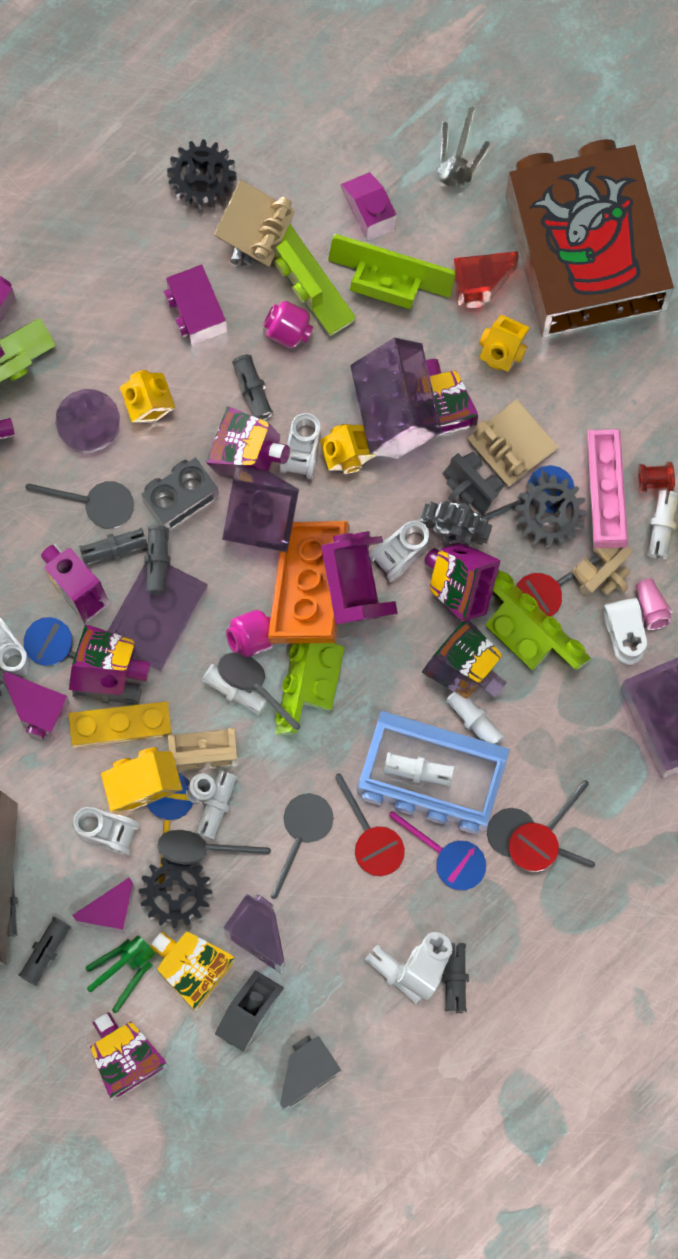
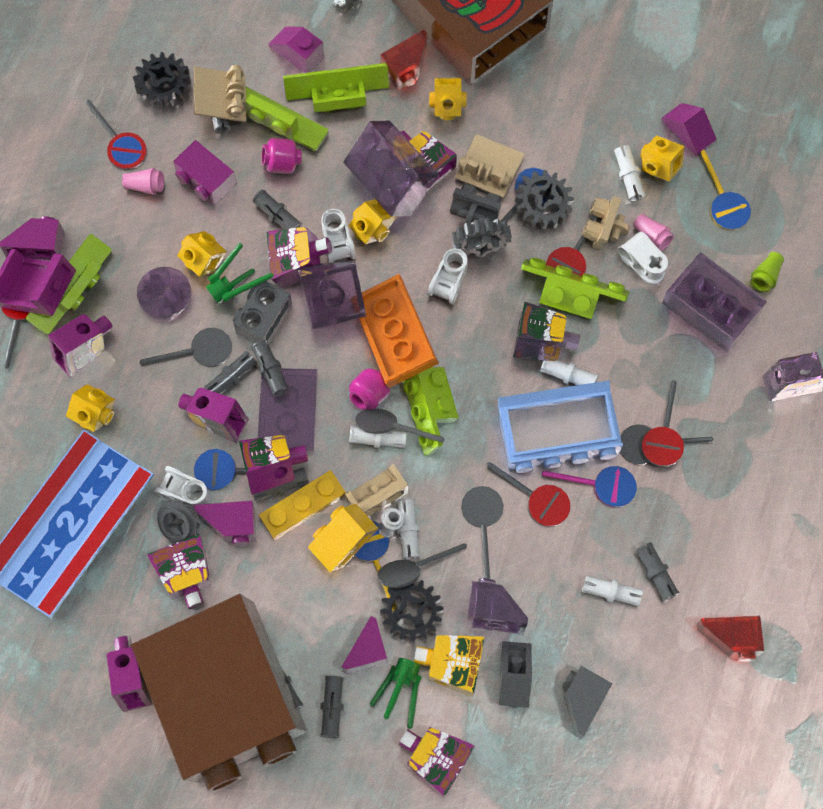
camera: 25 degrees left, 5 degrees down
white piece [73,807,141,856] -> none
magenta panel [321,531,398,624] -> none
white pin [384,752,454,787] -> none
white piece [397,932,452,1001] -> none
magenta torso [424,544,501,622] -> none
bright pink tile [587,430,628,548] -> none
clear red bush [638,462,675,493] -> none
none -> piece [86,100,147,170]
none -> bright pink cone [122,168,164,195]
none -> green plant [206,243,274,304]
none -> clear red slope [697,616,764,662]

